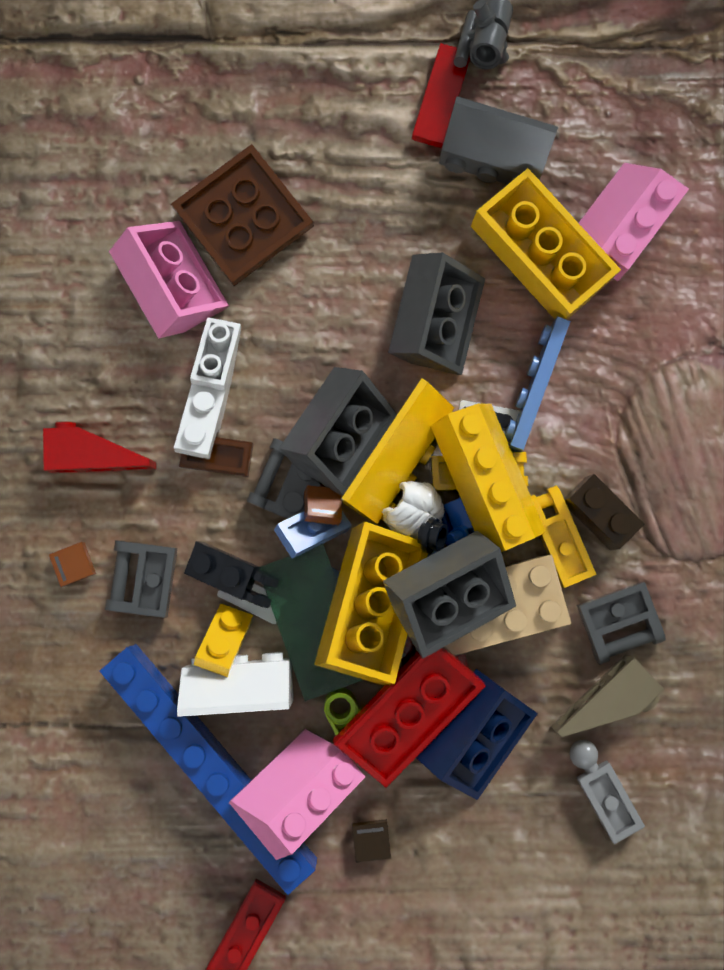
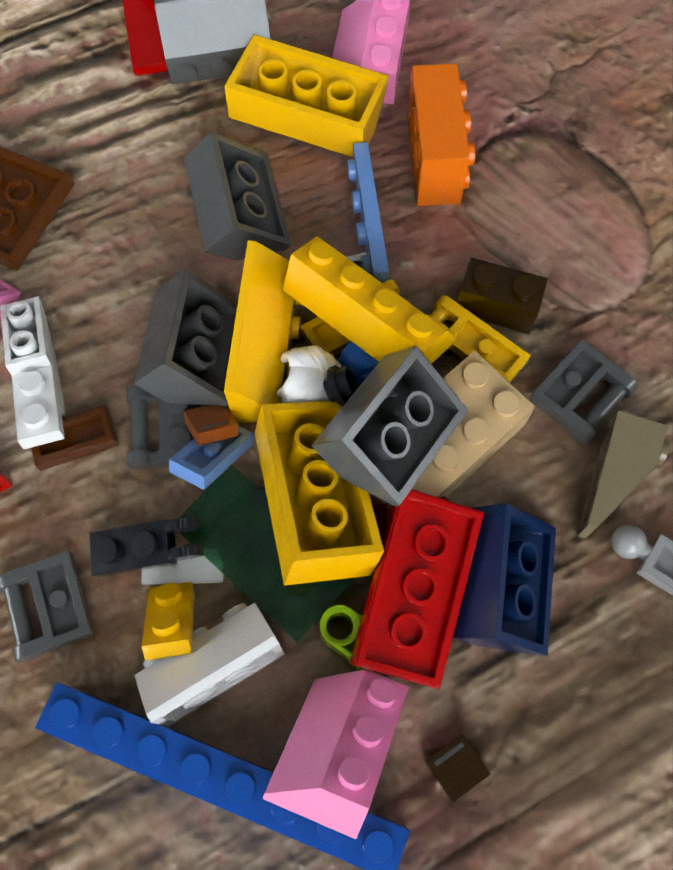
camera: 25 degrees left, 15 degrees down
none -> orange brick [407,63,475,206]

